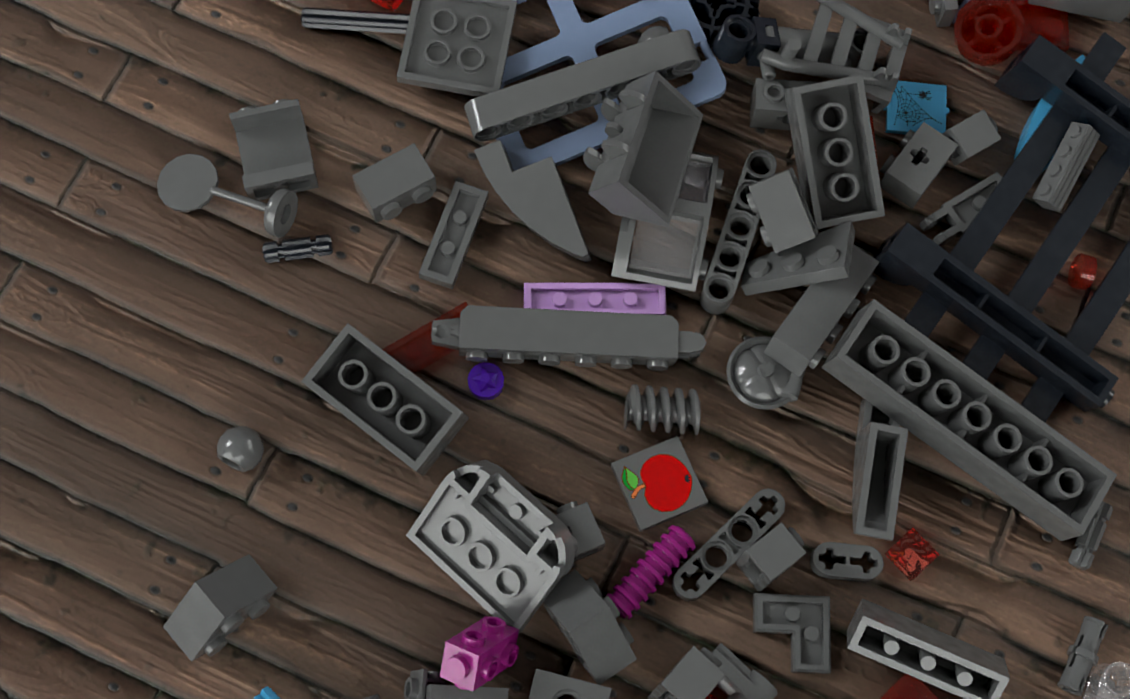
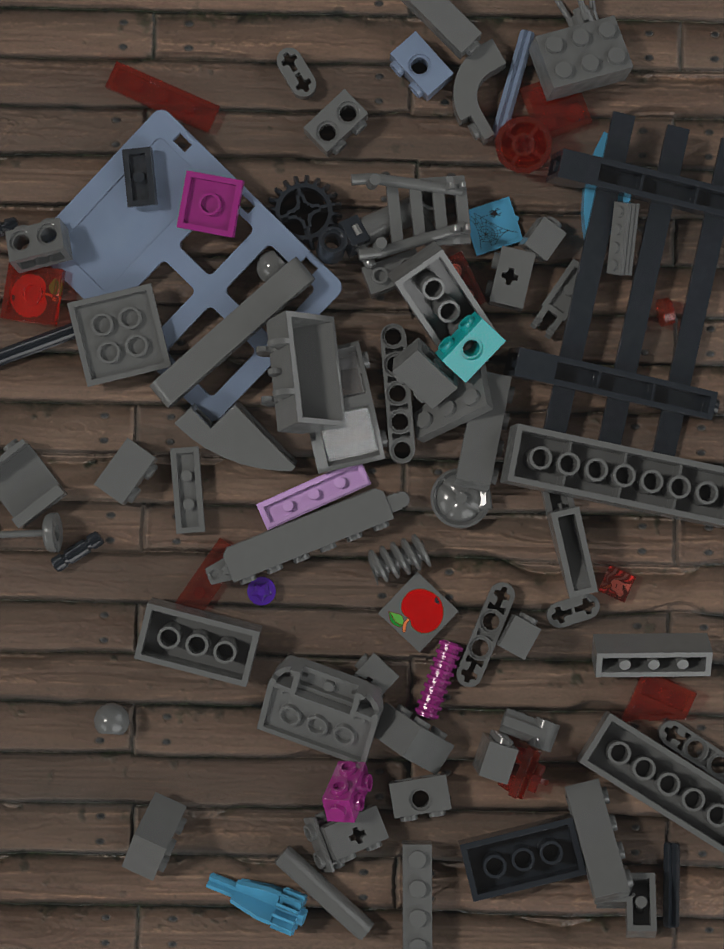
camera: 20 degrees left, 15 degrees up
dark grey tile [753,593,831,674] -> none
none -> teal brick [435,311,506,383]

